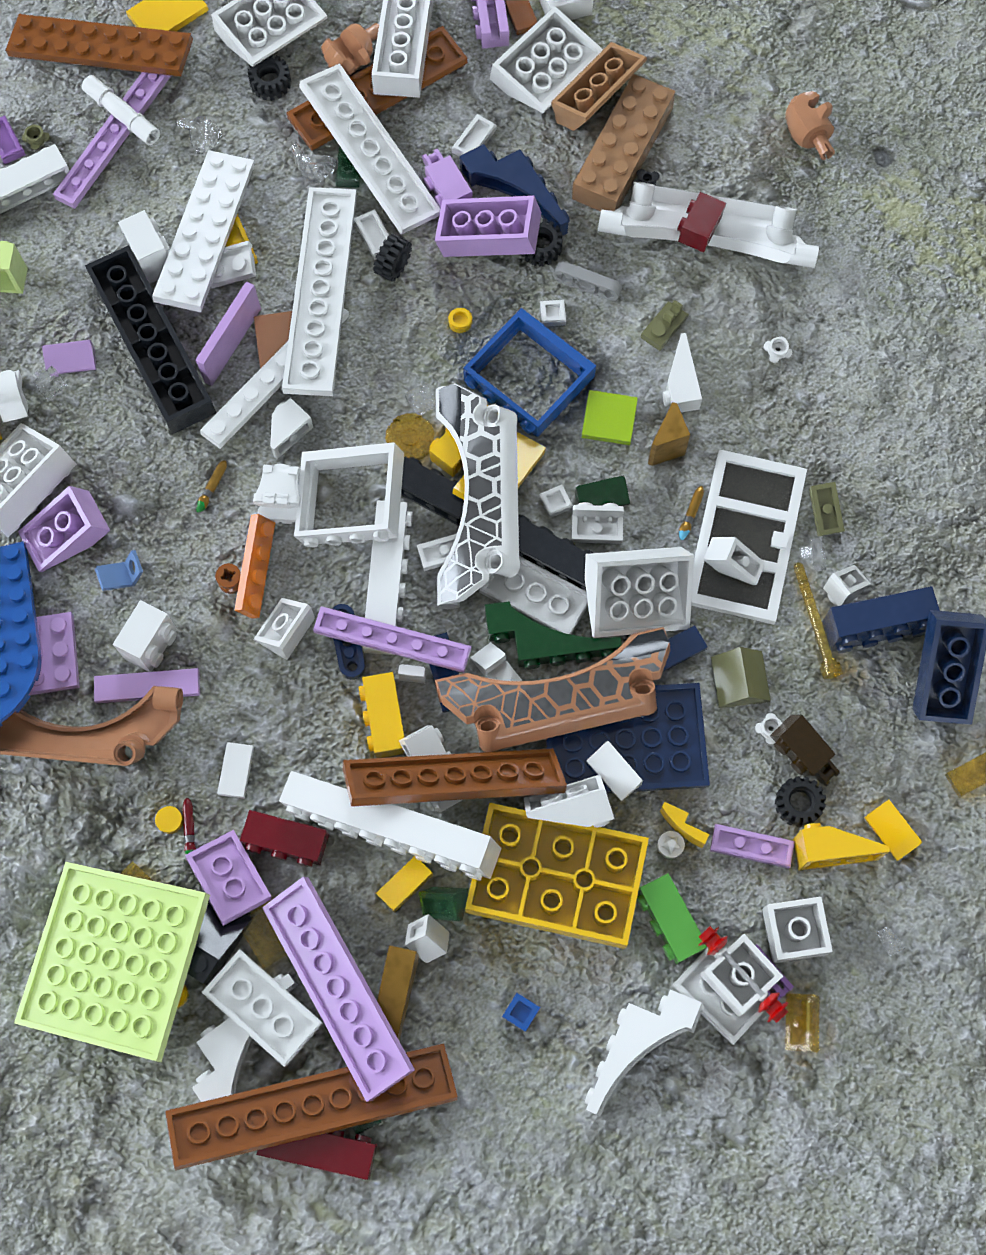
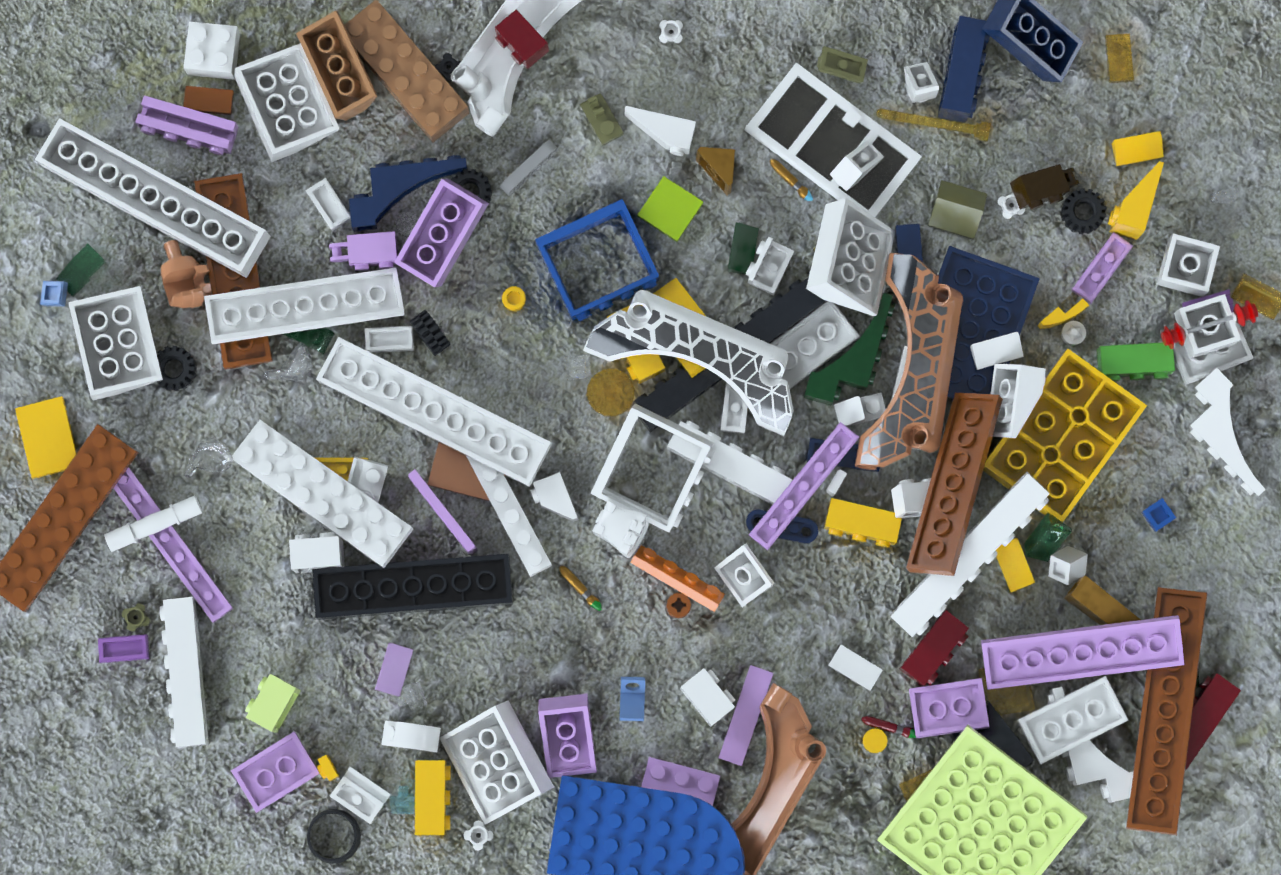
camera: 70 degrees left, 10 degrees up
white tile [539,484,573,518] -> none
white tile [540,300,566,327] -> none
clear tile [800,538,826,571] -> none

